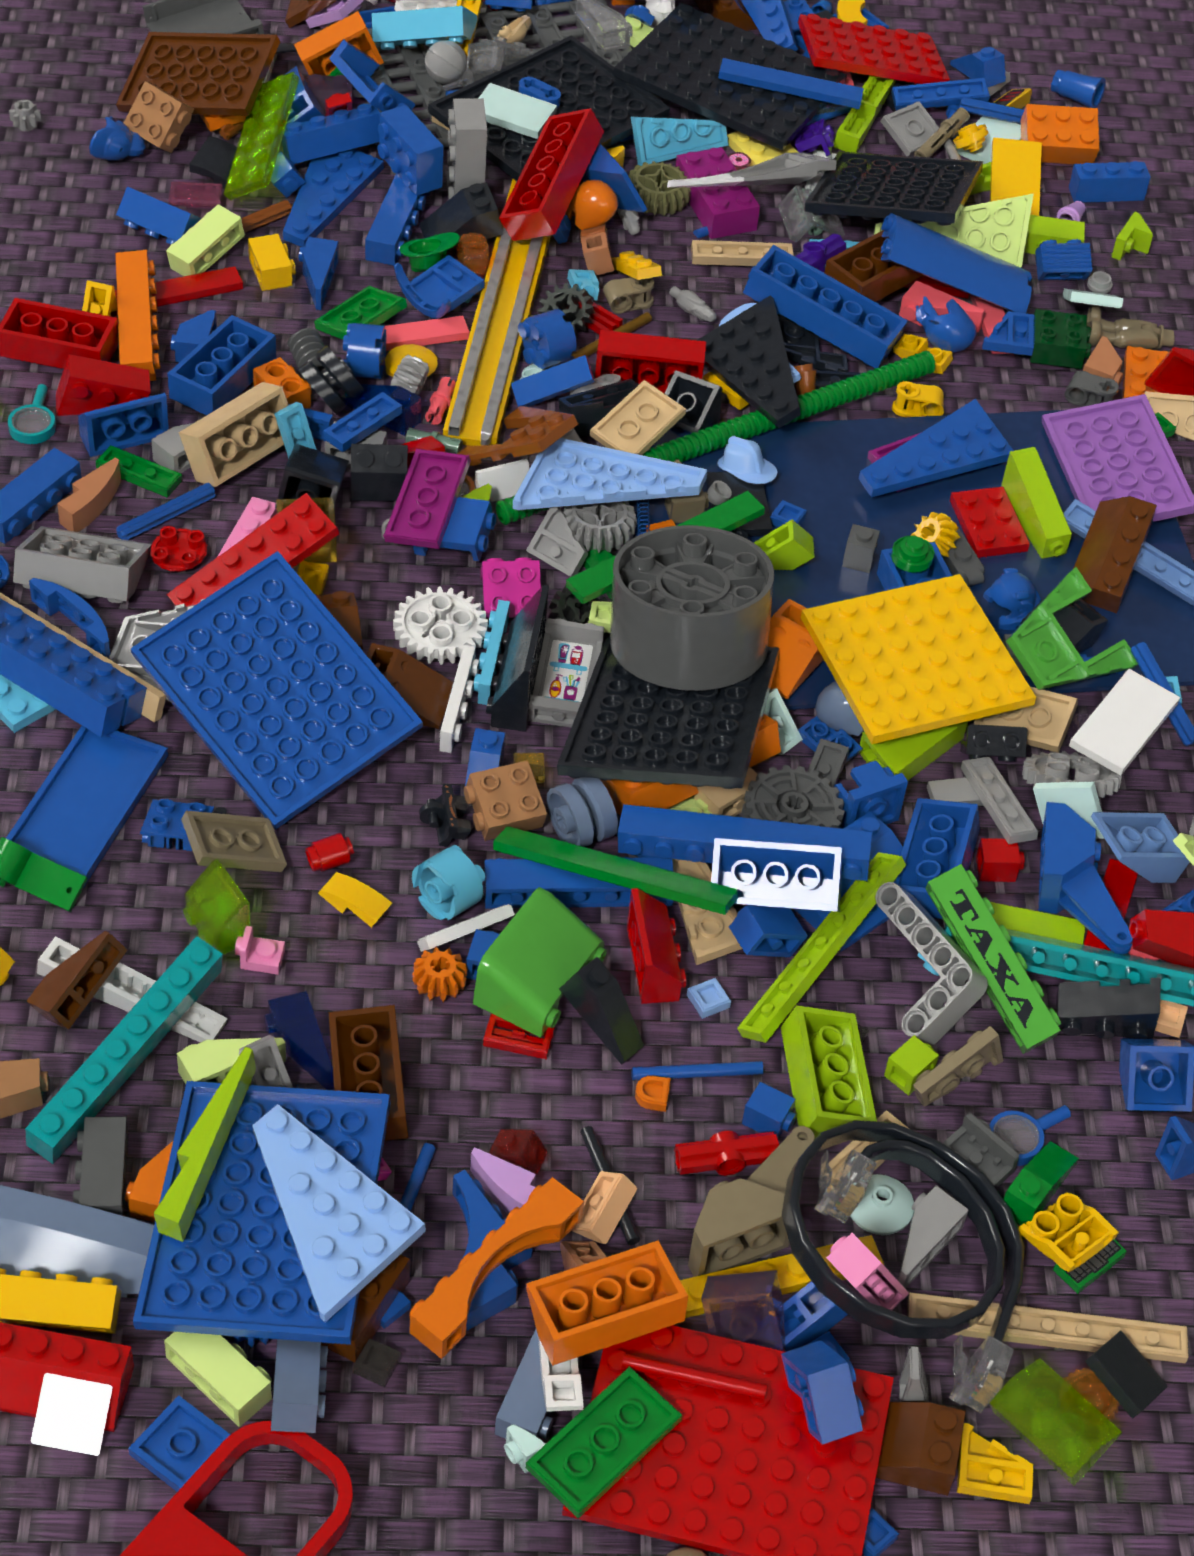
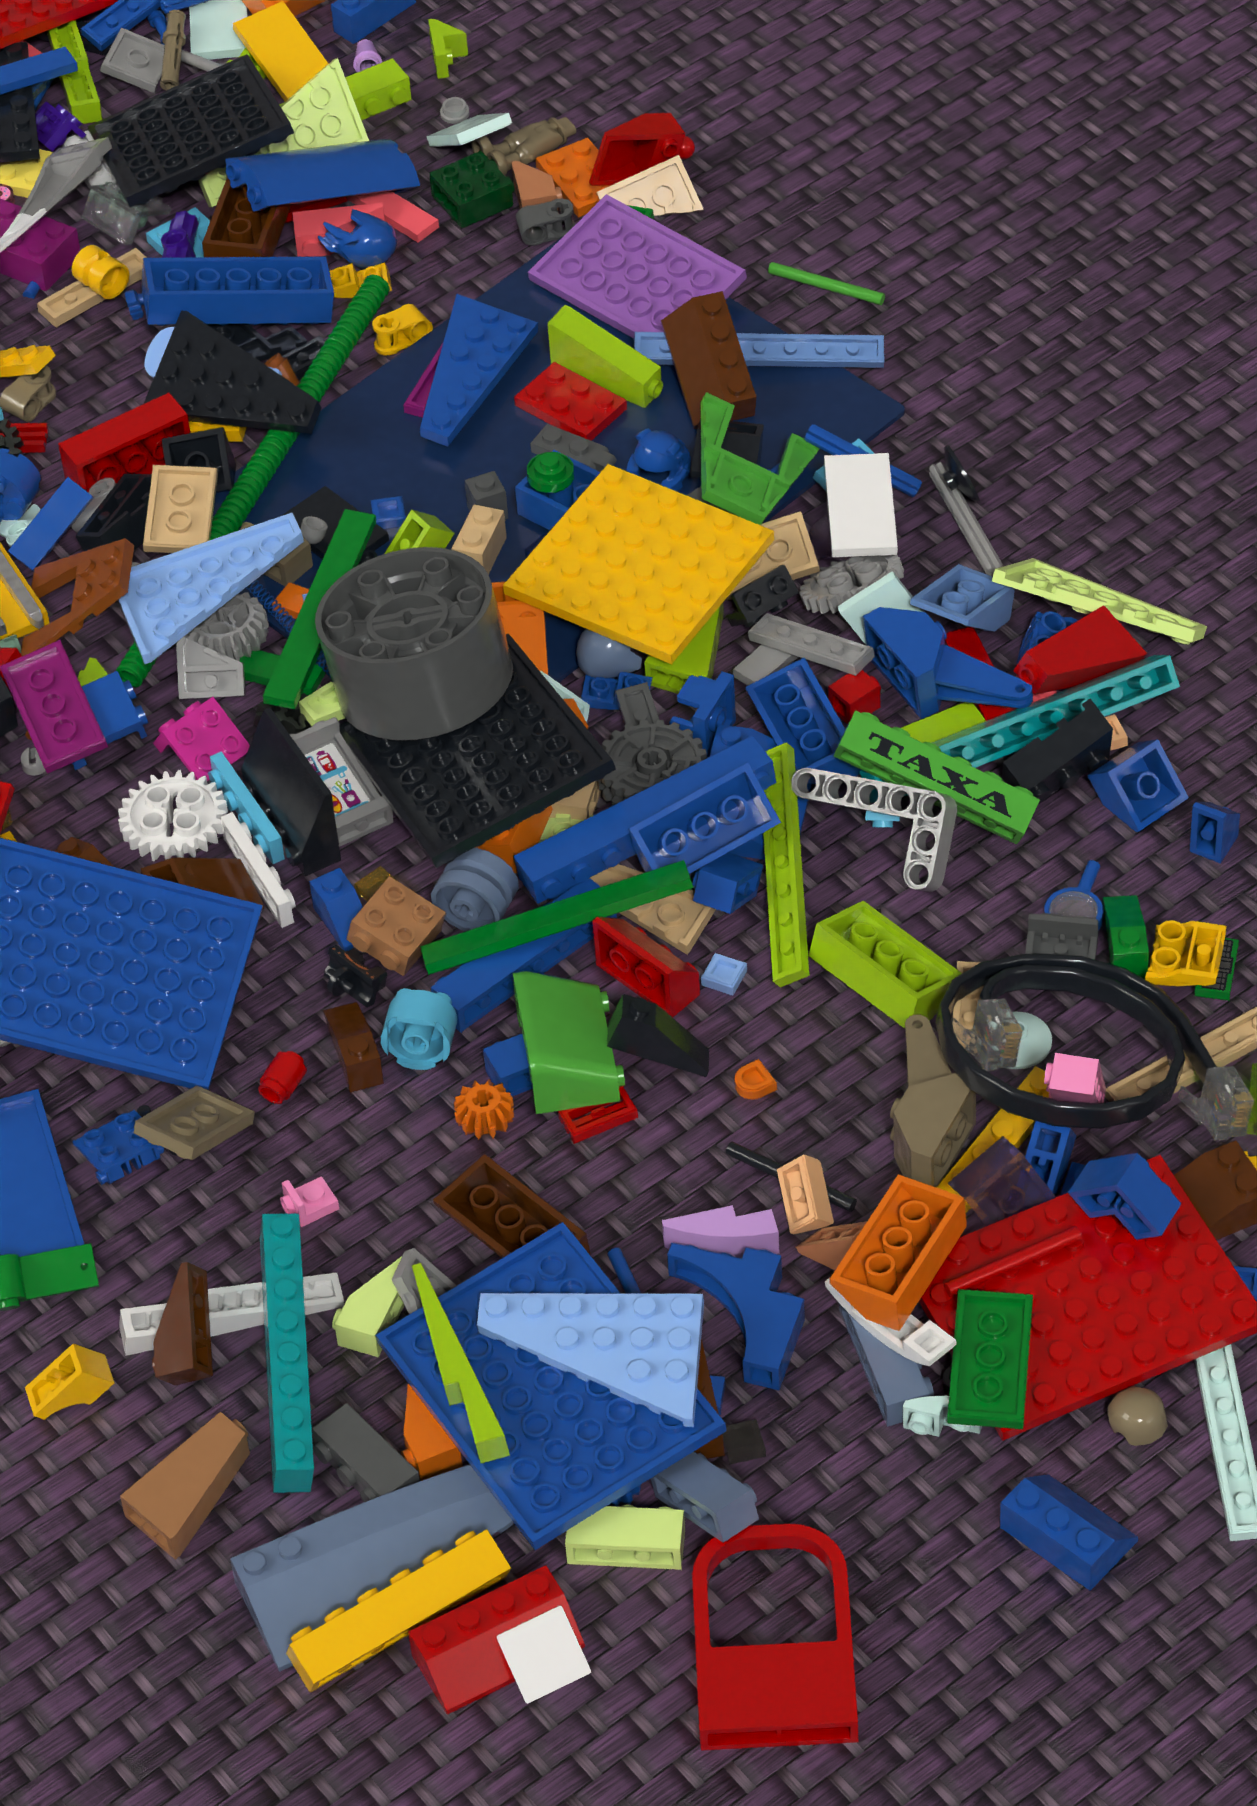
camera: 30 degrees left, 0 degrees up
blue plate [128,1395,231,1492] -> none
clear neon green slope [183,859,250,955] -> none
clear blue slope [264,991,334,1090] -> none
yellow slope [318,872,392,928] -> none
orange arch [409,1177,584,1359] -> none
white tile [417,904,515,952] -> none
white slope [475,459,530,502] -> none
clear red bracket [489,1129,547,1175] -> none
pearl gold bar [571,312,652,360] -> none
blue bar [631,1061,763,1081] -> none
light grey piece [669,286,717,322] -> none
red piece [674,1131,779,1176] -> none
light blue piece [717,436,777,484] -> none
blue brick [742,1082,797,1139] -> none
lime brick [884,1035,939,1096] -> none
light grey slope [898,1186,969,1289] -> none
light grey slope [899,1346,929,1402] -> none
yellow gear [911,512,960,557] -> none
dark tan wing [913,1026,1003,1107] -> none
yellow plate [953,123,989,153] -> none
blue wing [982,311,1034,356] -> none
blue brick [1035,239,1093,281] -> none
none -> yellow wheel [71,245,130,300]
none -> reddish brown slope [323,1002,384,1093]
none -> tan brick [452,504,507,575]

